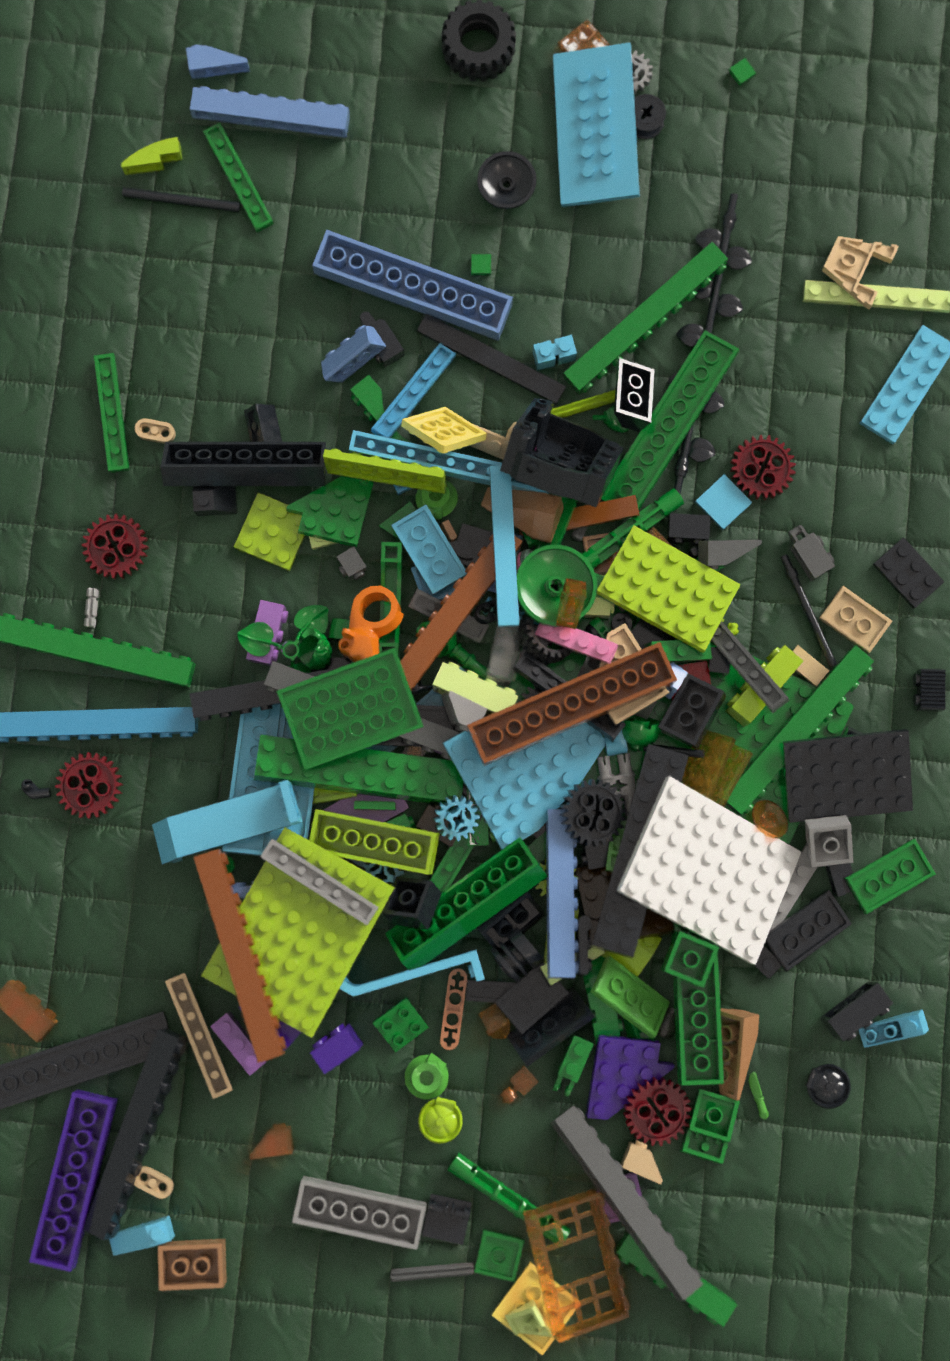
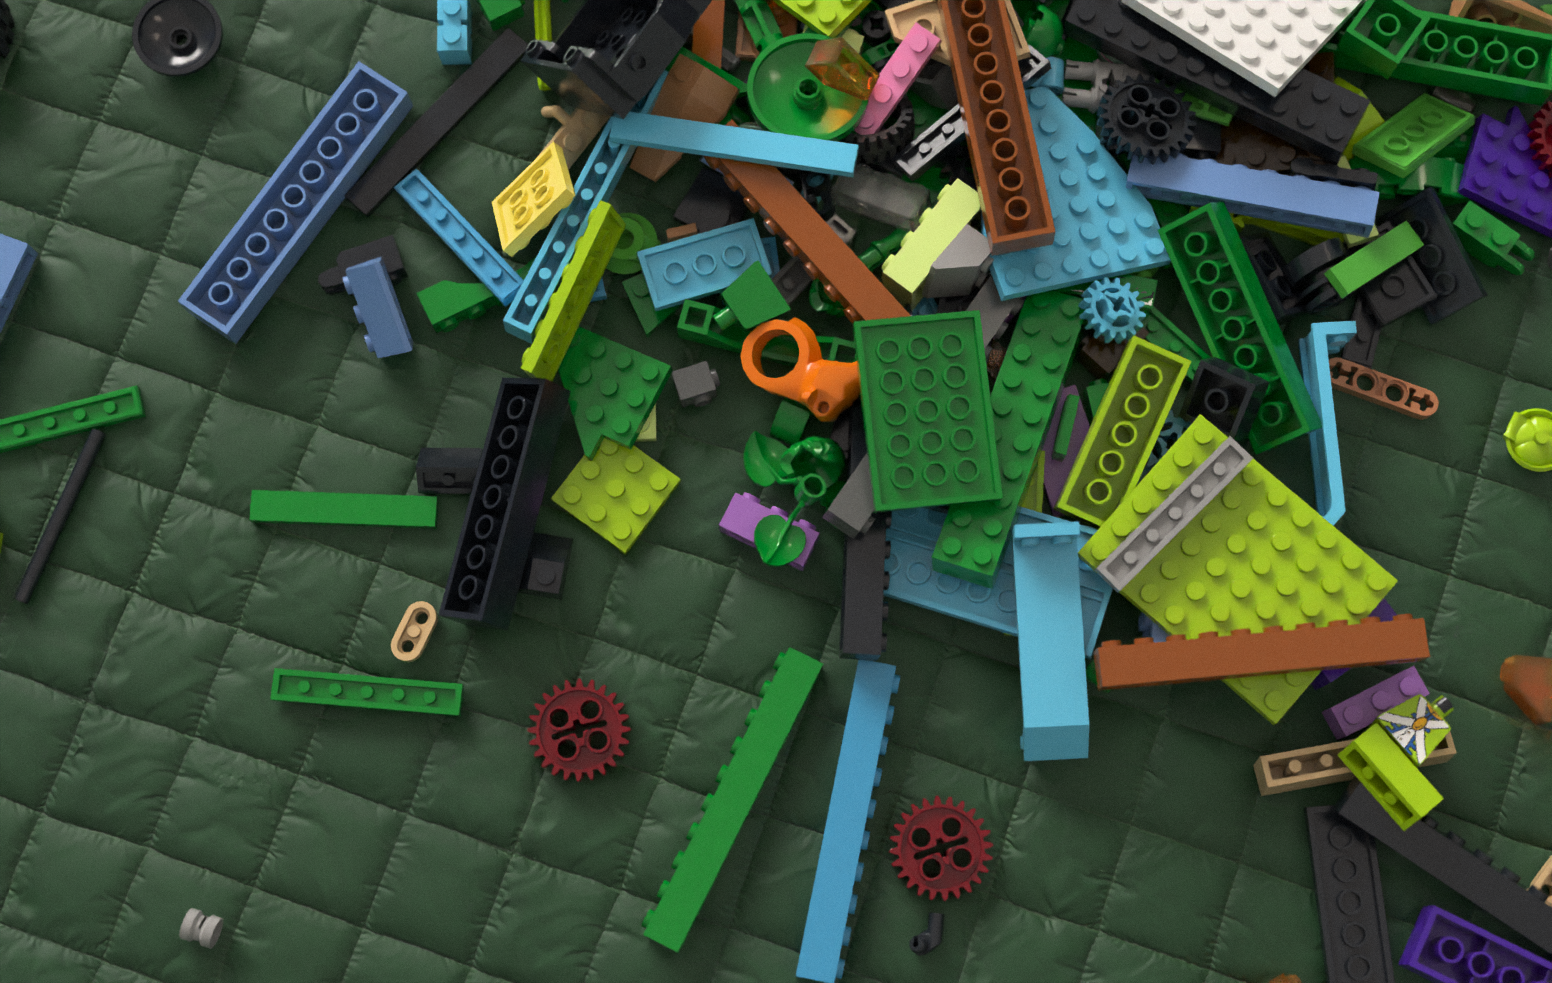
camera: 75 degrees left, 5 degrees down
light grey axle [84,588,99,628] -> none
dark purple brick [310,1023,364,1074] -> none
green hinge [372,998,429,1052] -> none
bright green piece [405,1053,449,1100] -> none
green tile [471,254,491,276] -> none
clear orange tile [479,1004,510,1039] -> none
clear orange plate [500,1065,539,1104] -> none
none -> green tile [249,490,439,529]
none -> green torso [712,260,791,333]
none -> bright green tile [1324,221,1424,299]
none -> lime brick [1338,723,1444,831]
none -> torso [1370,694,1454,768]

